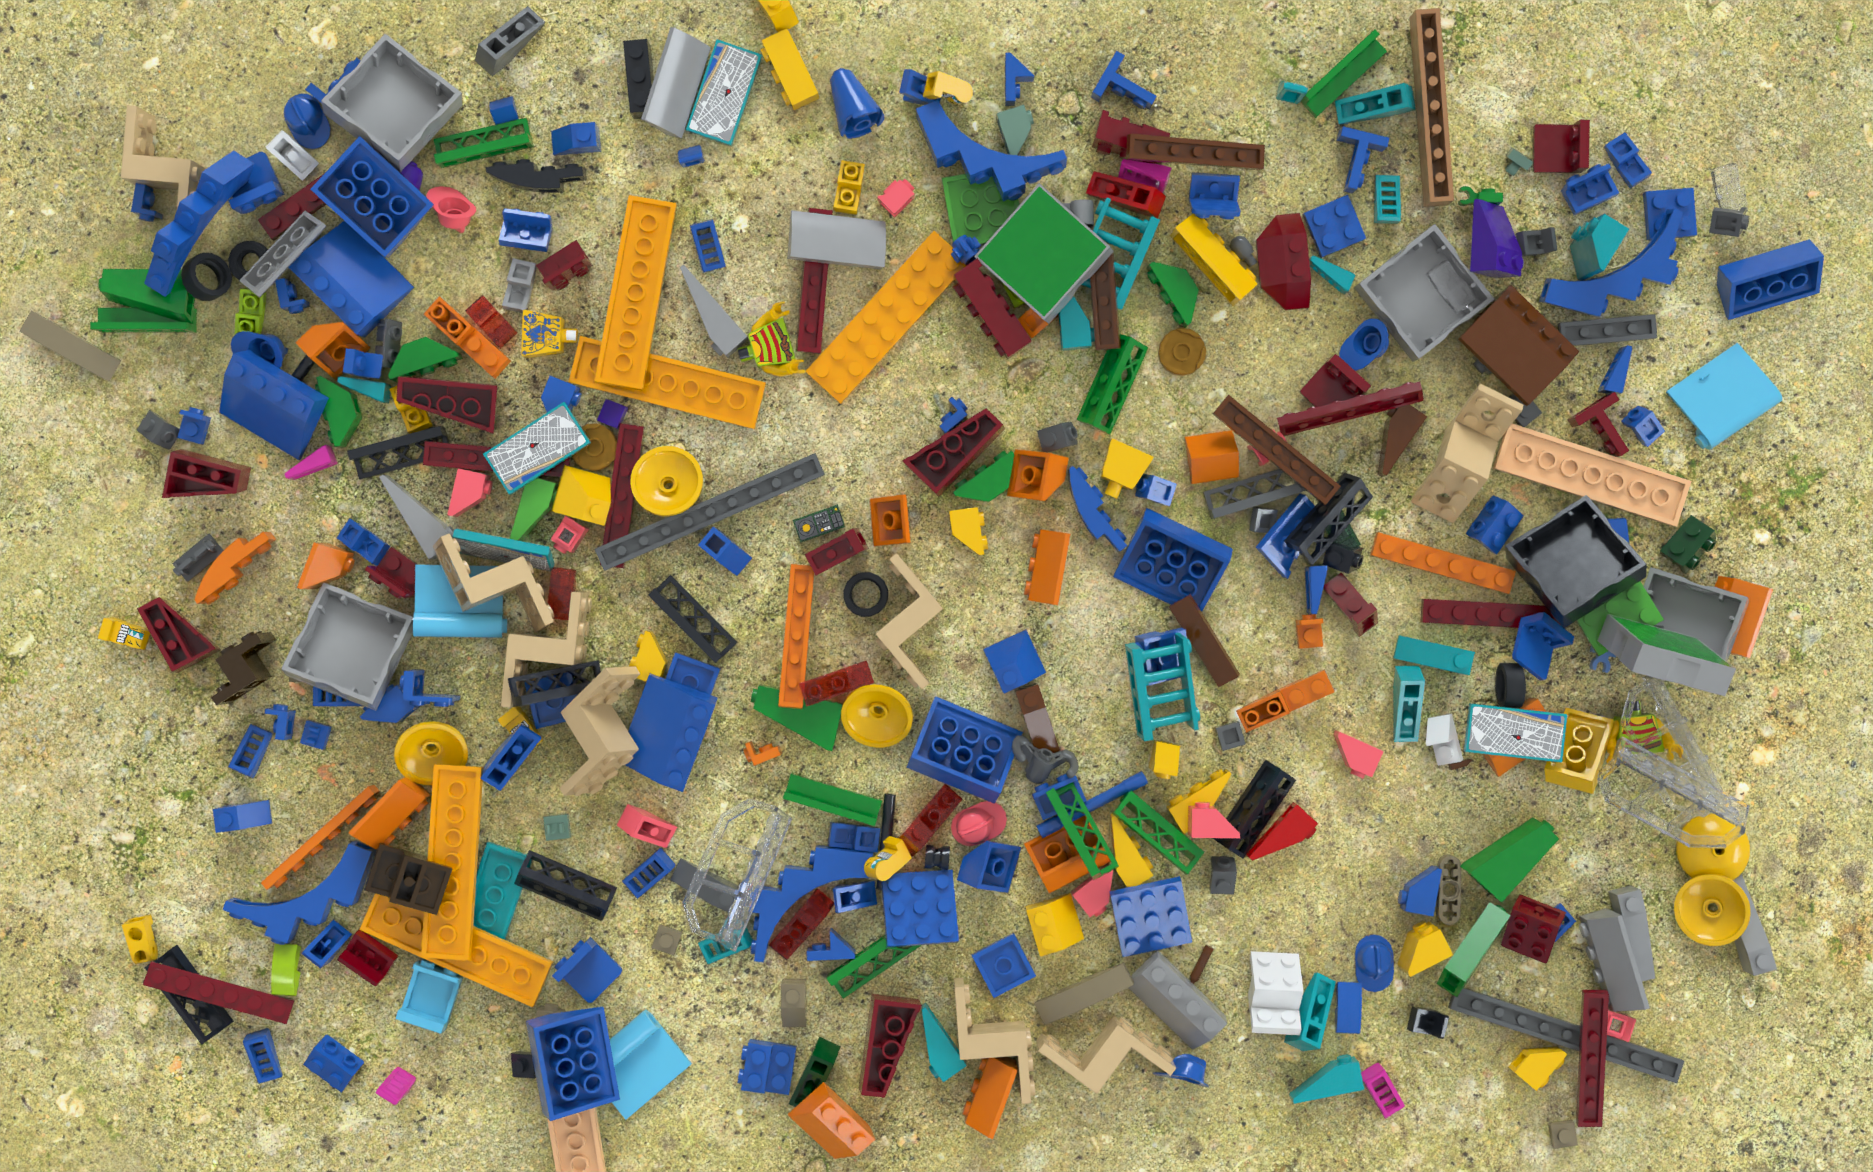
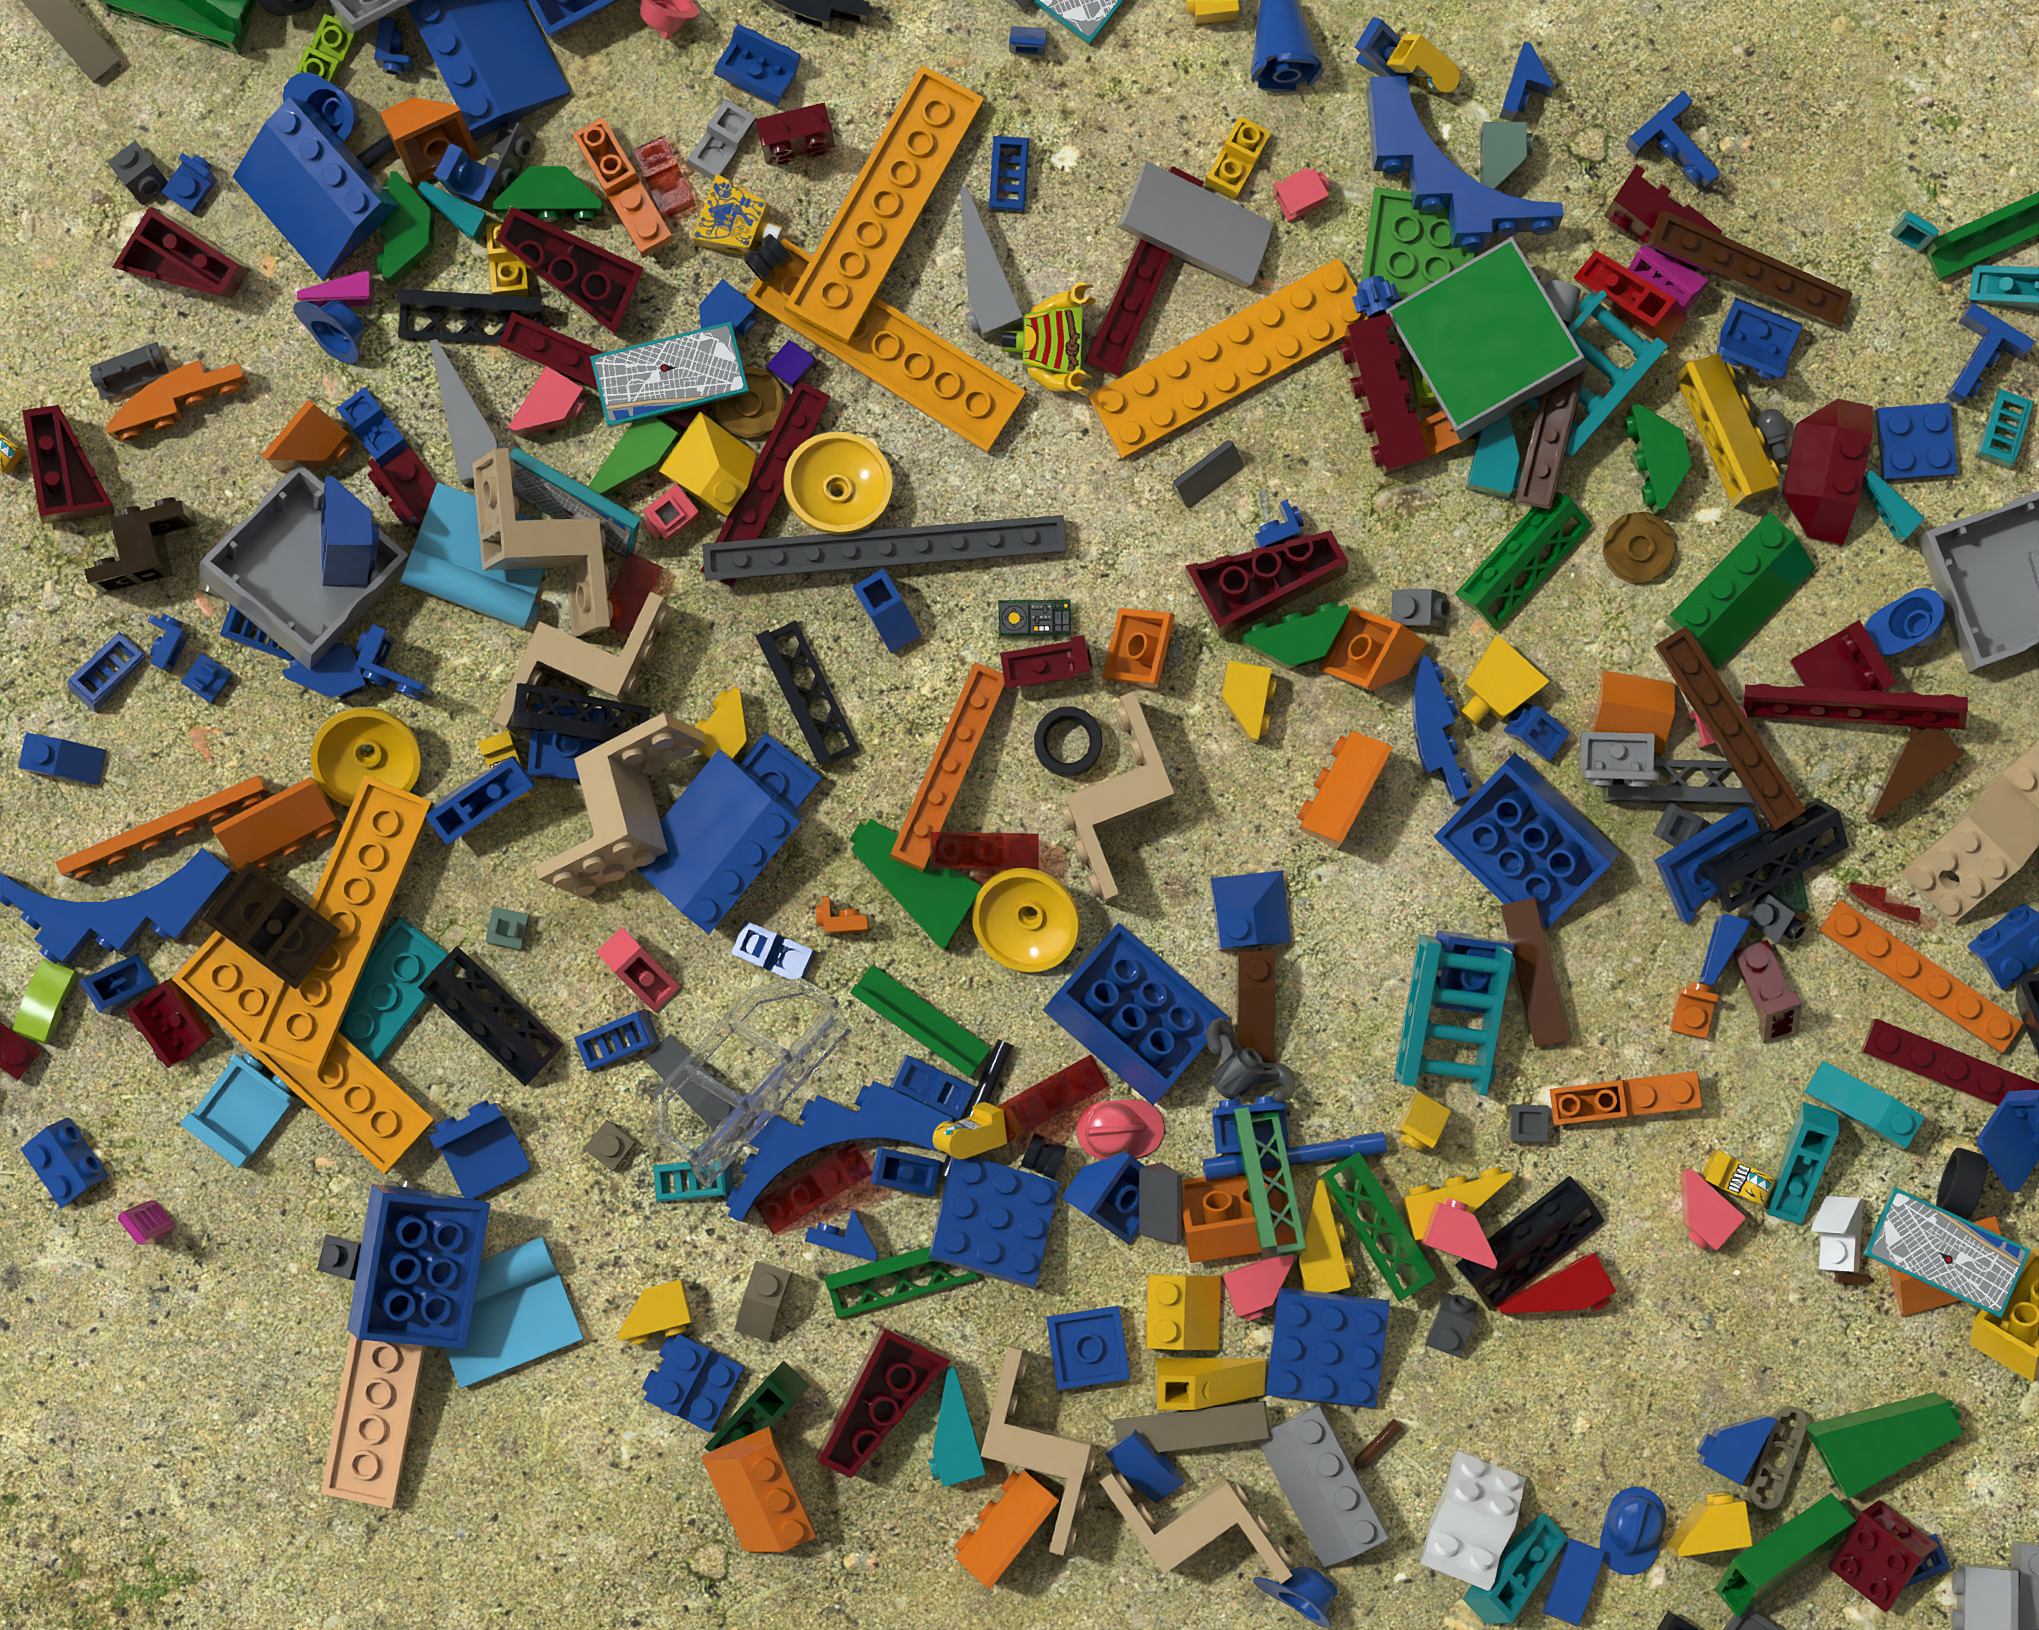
camera: 20 degrees right, 5 degrees down
none -> blue piece [293,300,364,364]
none -> blue slope [320,476,379,586]
none -> yellow slope [618,1279,694,1346]
none -> slope [731,921,817,985]
none -> black wheel [742,233,793,285]
none -> blue slope [1105,1429,1185,1503]
none -> dark grey slope [1139,1162,1182,1243]
none -> yellow slope [1154,1358,1266,1410]
none -> dark grey slope [1172,440,1243,508]
none -> light grey bracket [1579,731,1659,787]
none -> green slope [1663,512,1816,671]
none -> yellow leg [1701,1150,1776,1207]
none -> clear red slope [1842,882,1921,925]

